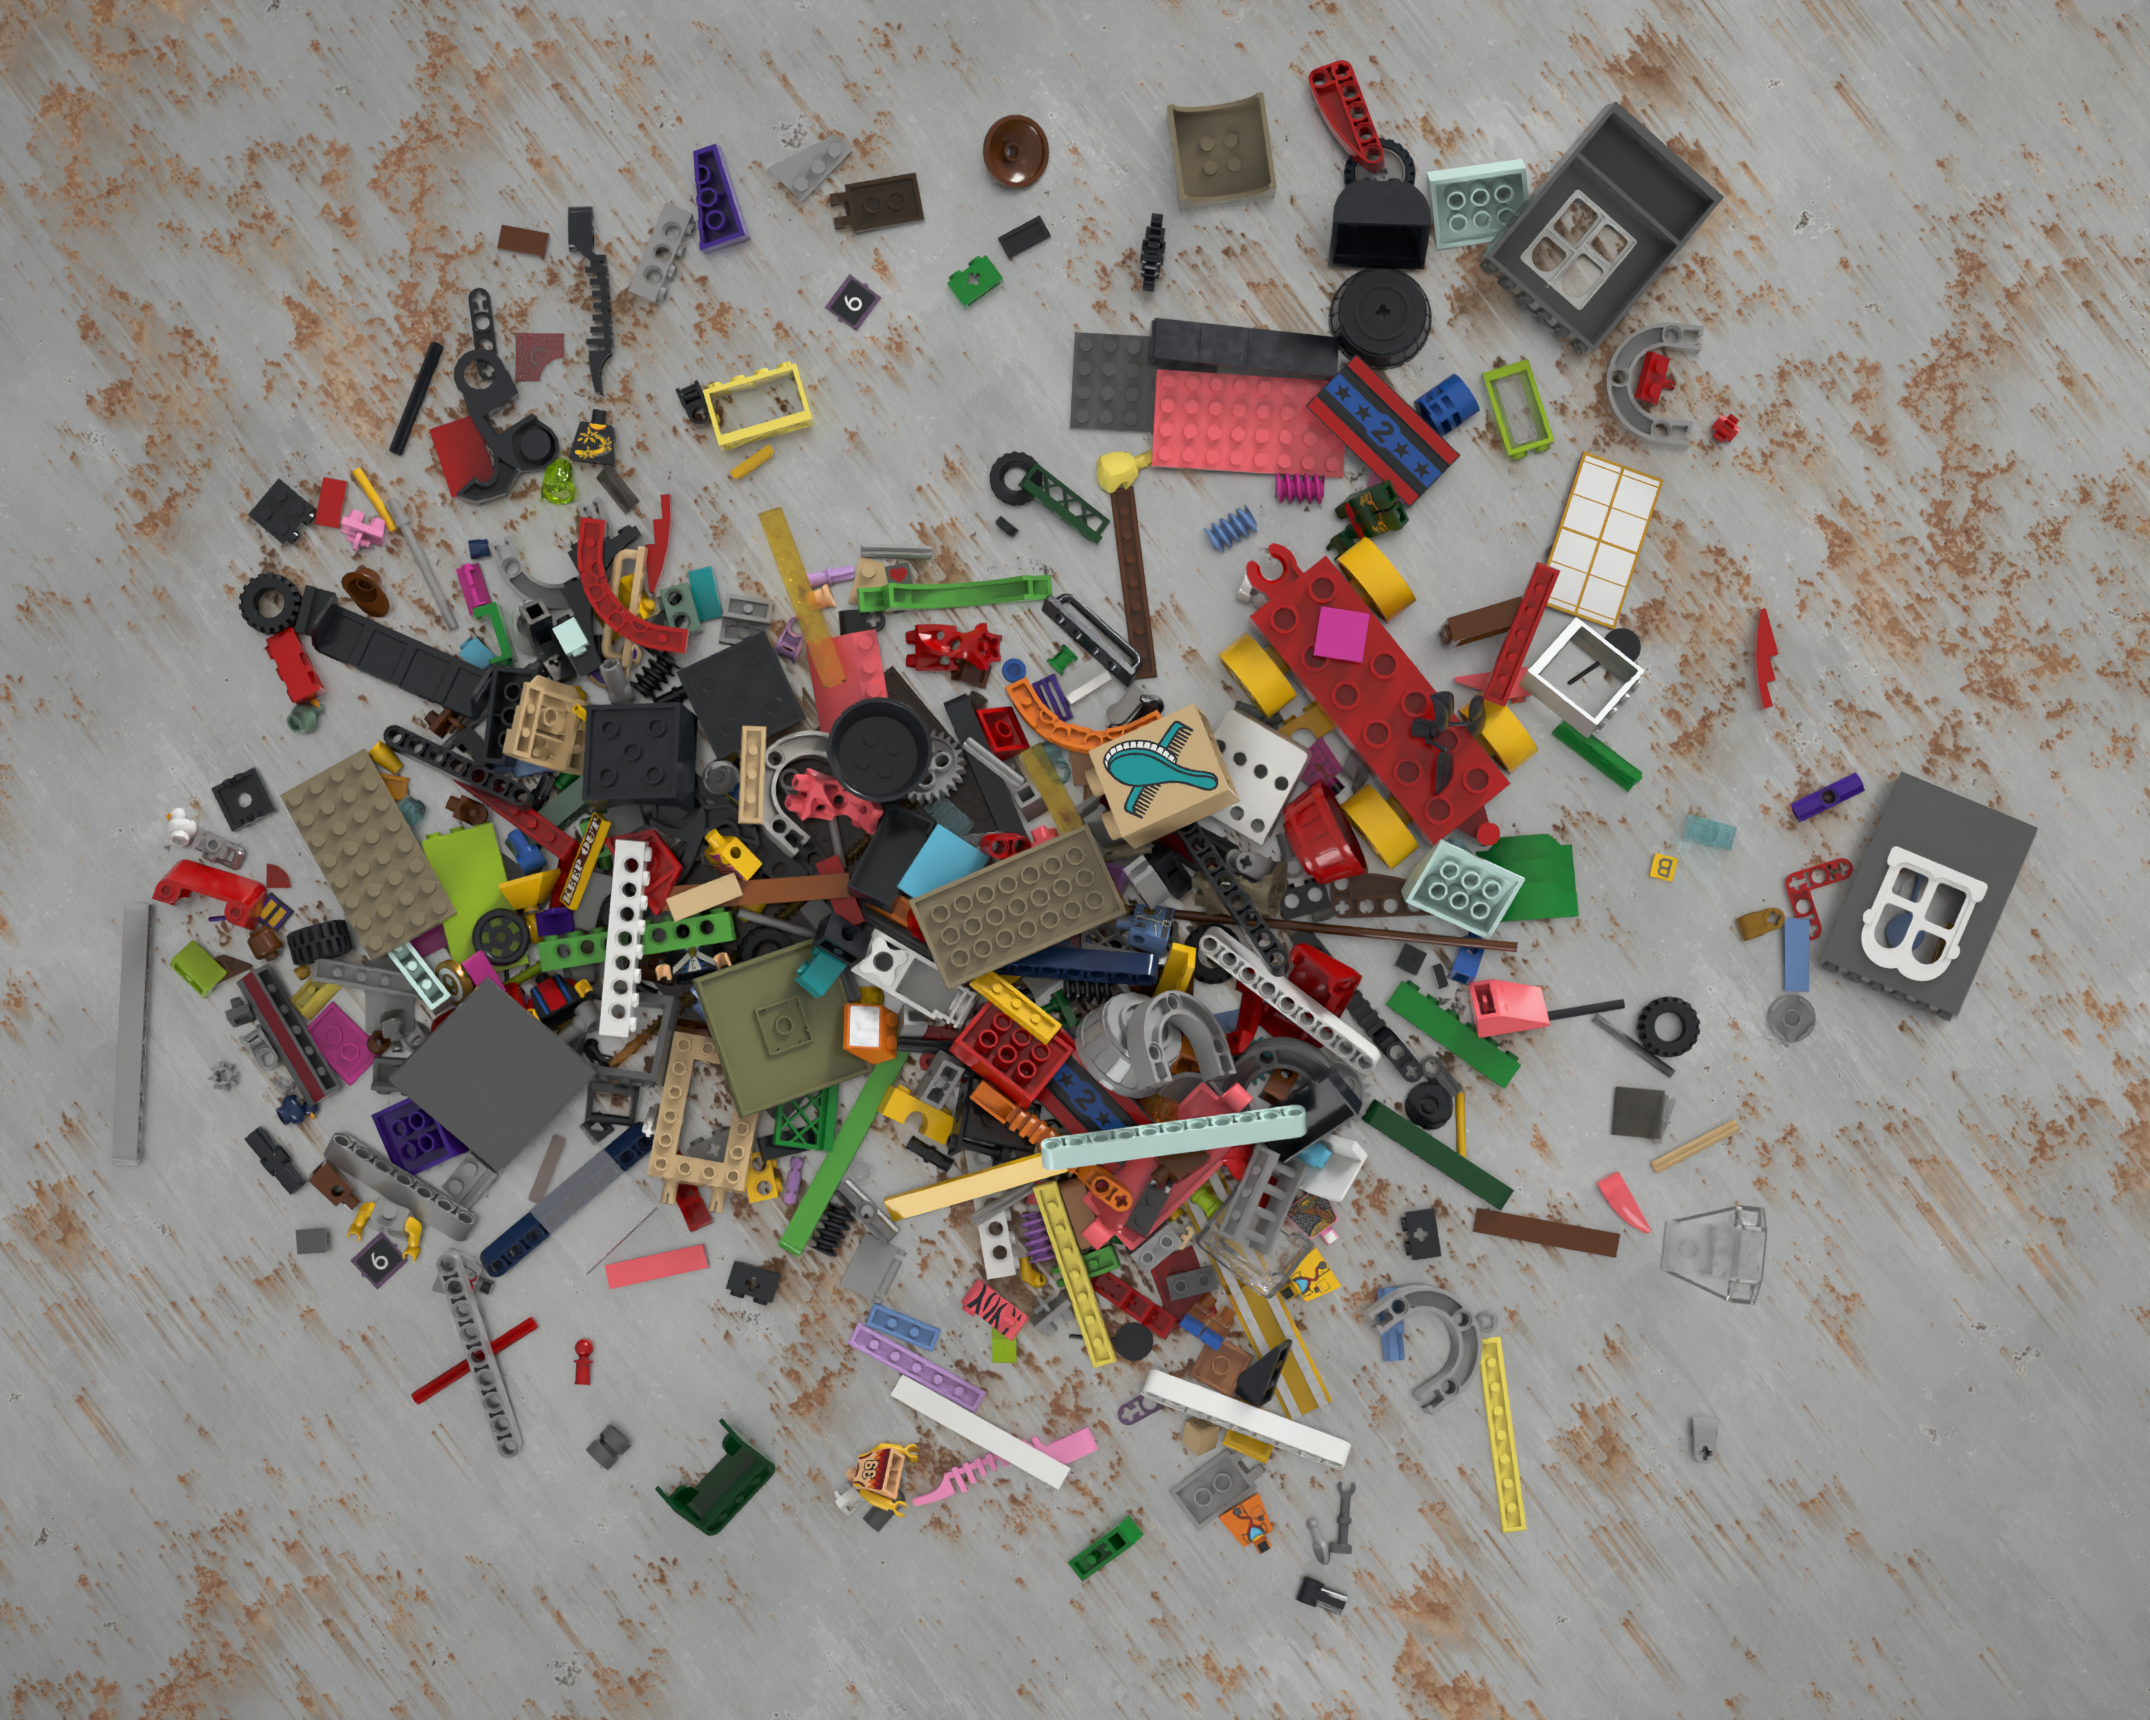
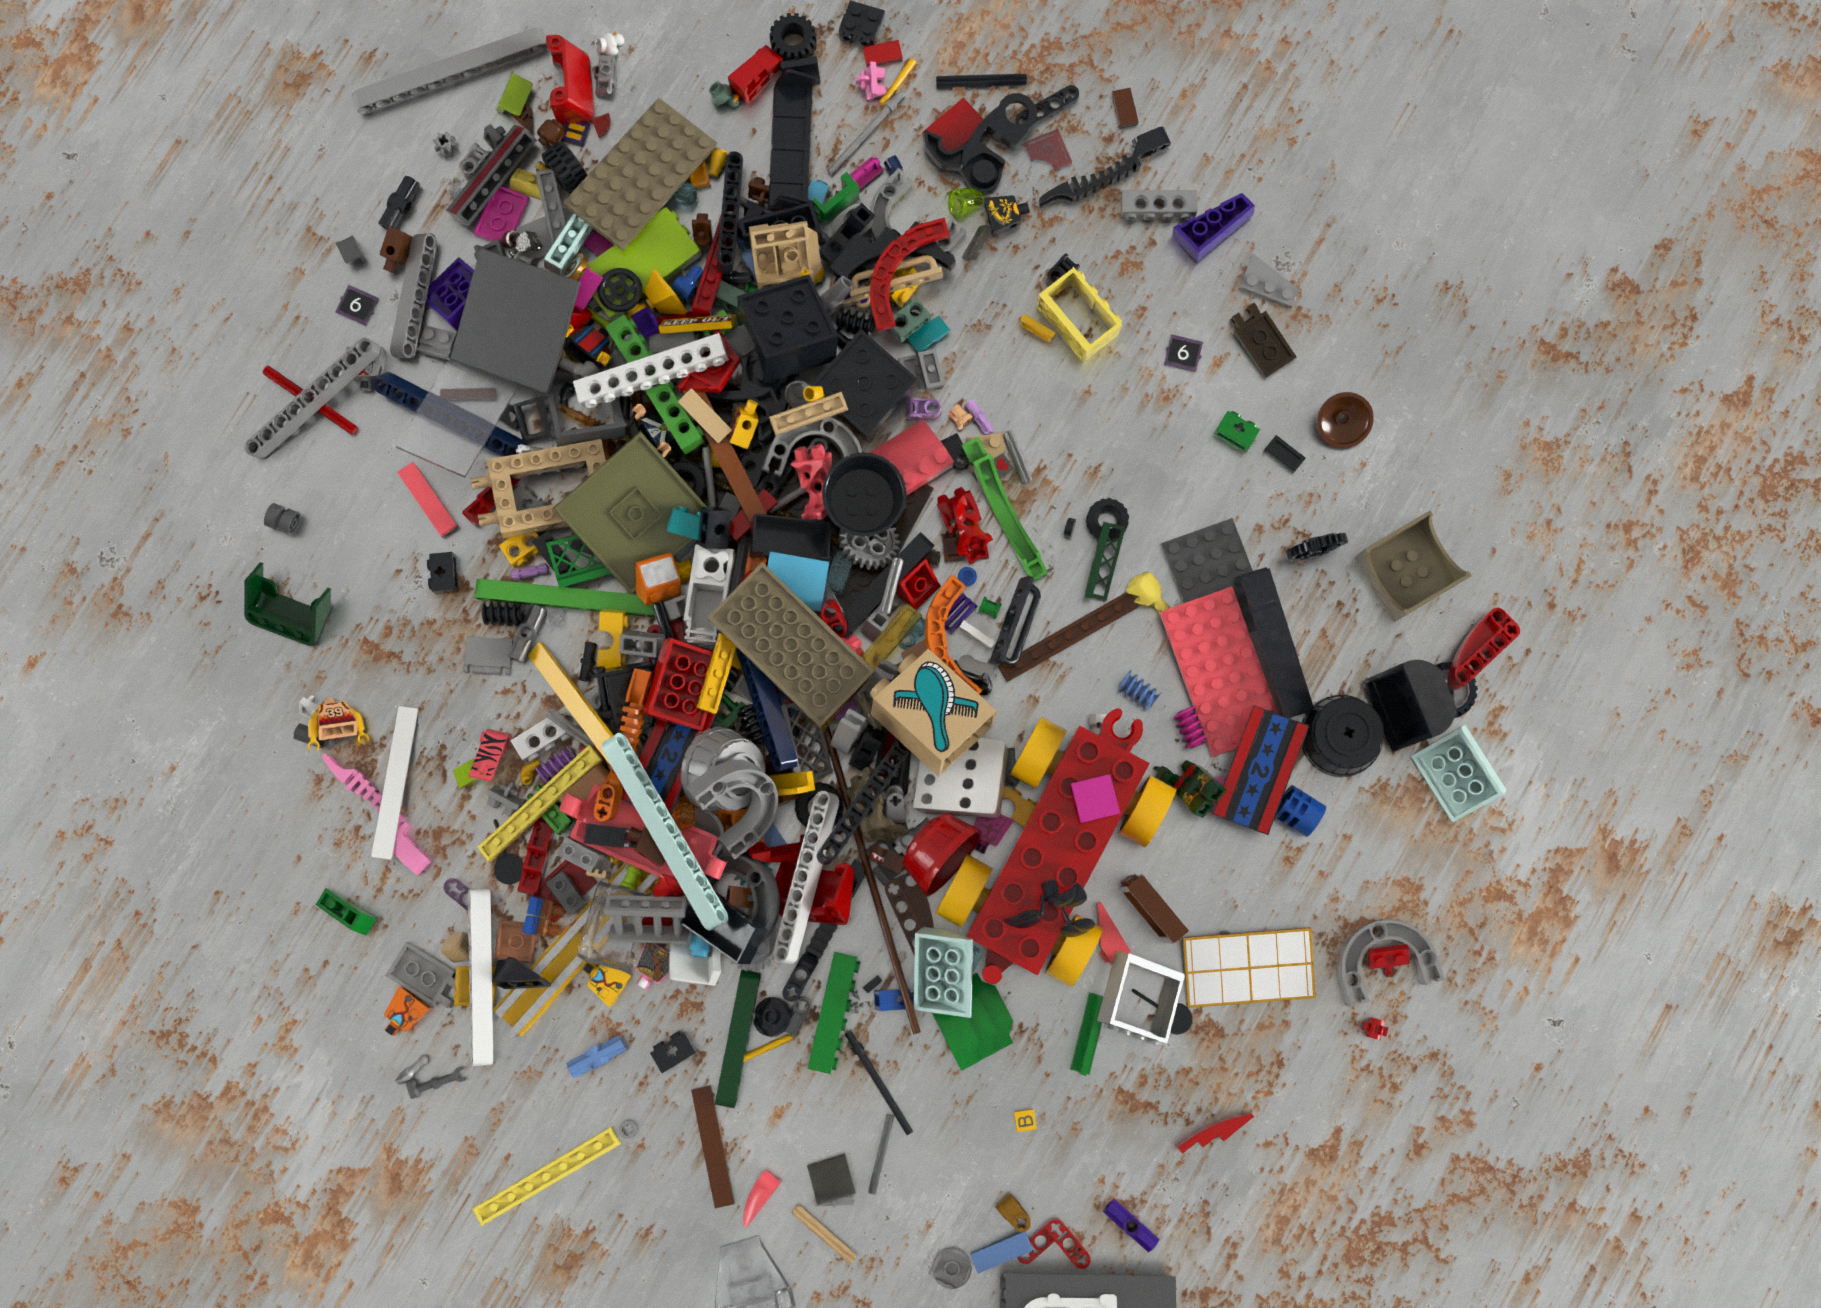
camera: 65 degrees right, 5 degrees down
black piece [211,767,277,832] -> none
dark blue animal [276,1095,319,1126] -> none
reddish brown piece [341,565,390,617] -> none
torso [347,1198,422,1262] -> none
light aqua brick [553,617,590,657] -> none
red pin [574,1338,594,1385] -> none
red slope [645,494,672,595] -> none
clear yellow tile [758,506,846,689] -> none
lavender tile [847,1322,986,1414] -> none
medium blue tile [865,1302,942,1352] -> none
medium blue torso [1116,904,1175,957] -> none
black piece [1296,1576,1348,1615] -> none
light grey piece [1342,750,1368,794] -> none
light grey piece [1361,1285,1482,1415] -> none
black brick [1393,943,1427,976] -> none
coral slope [1468,979,1550,1038] -> none
dark grey panel [1476,101,1724,354] -> none
piece [1480,359,1554,460] -> none
red tile [1482,561,1560,707] -> none
black tyre [1637,997,1700,1057] -> none
clear light blue brick [1681,814,1737,852] -> none
none -> yellow hose [803,386,825,402]
none -> reddish brown leg [868,844,904,875]

